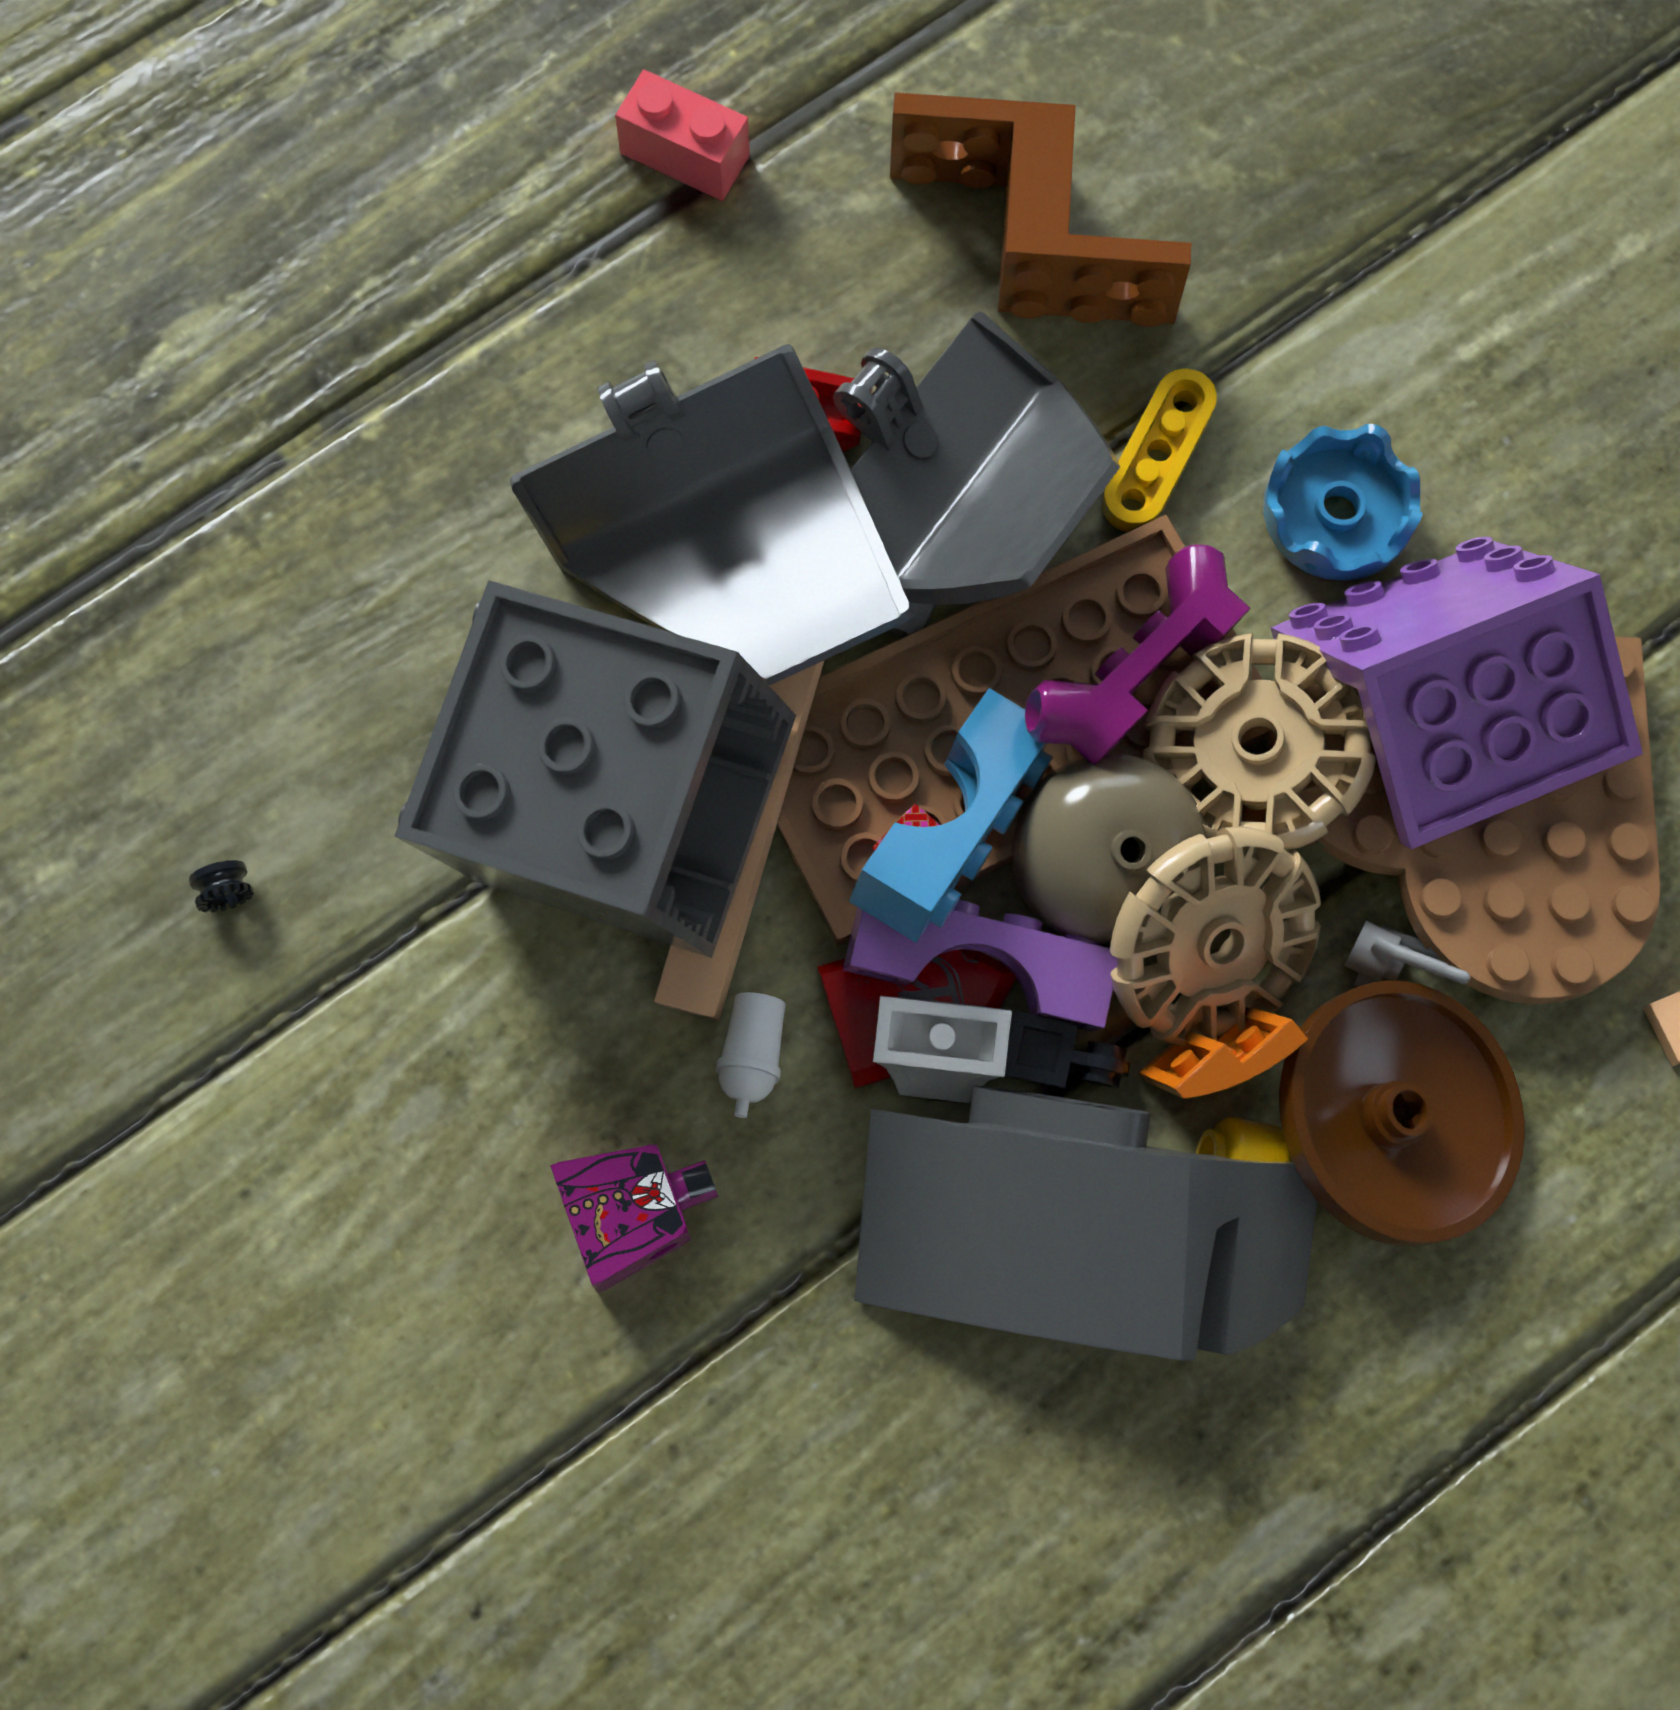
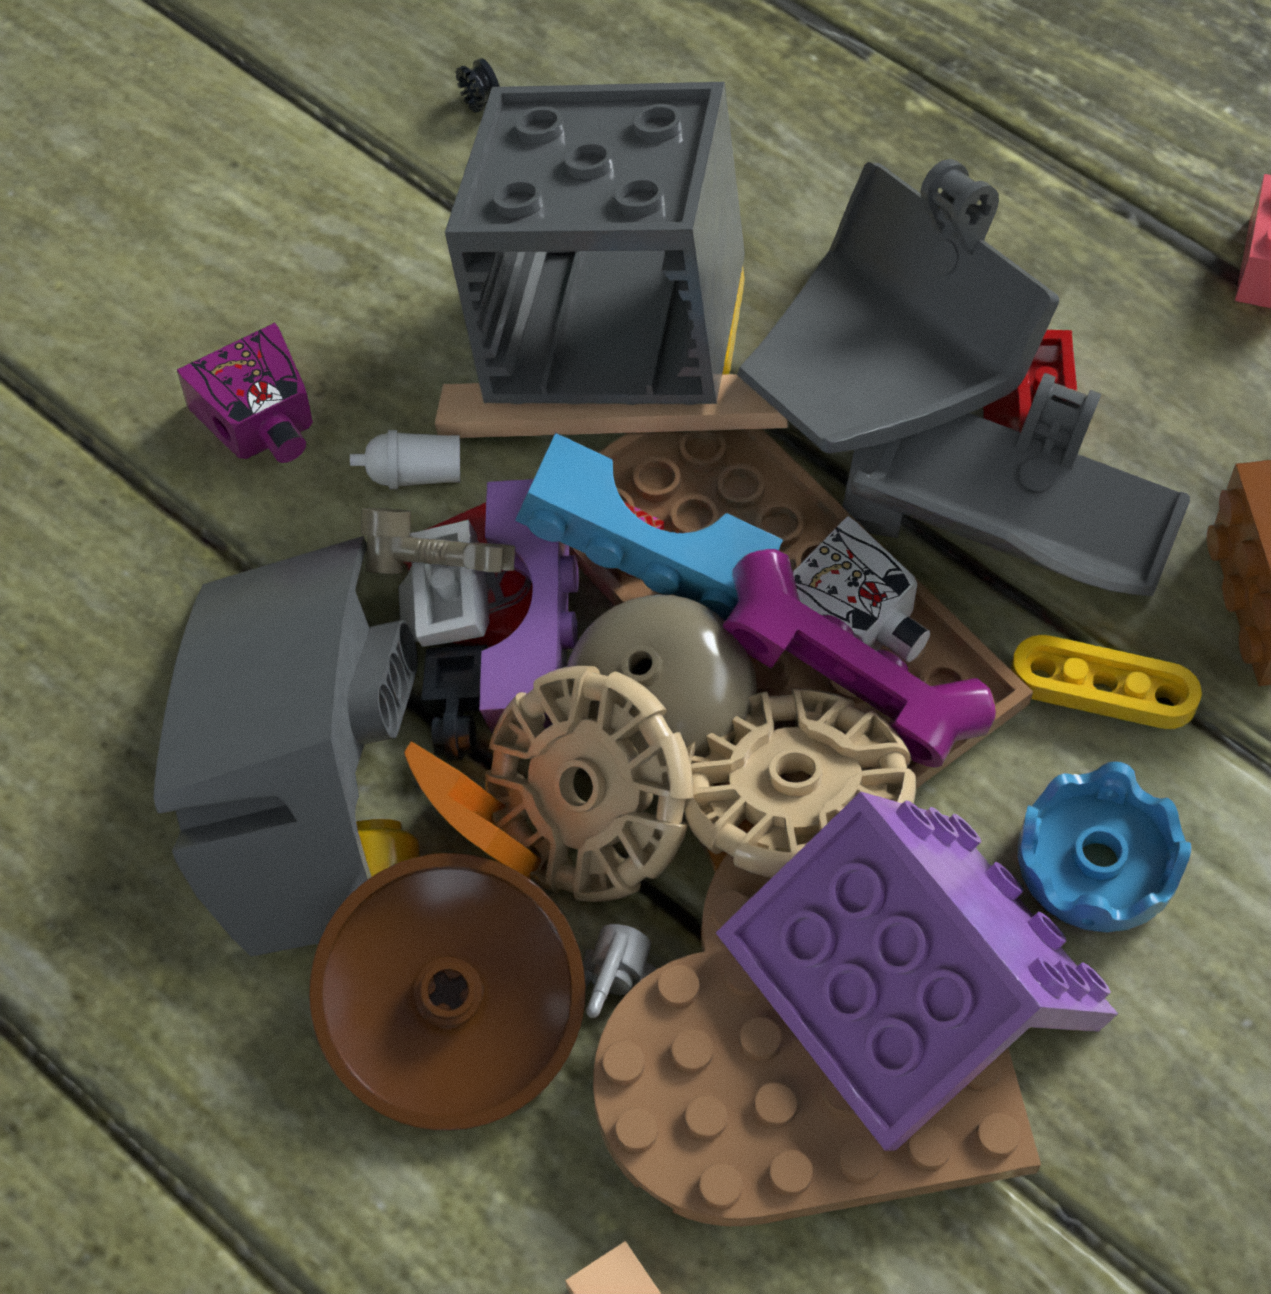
camera: 80 degrees right, 15 degrees down
none -> dark tan brick [361,508,515,574]
none -> white torso [793,516,930,662]

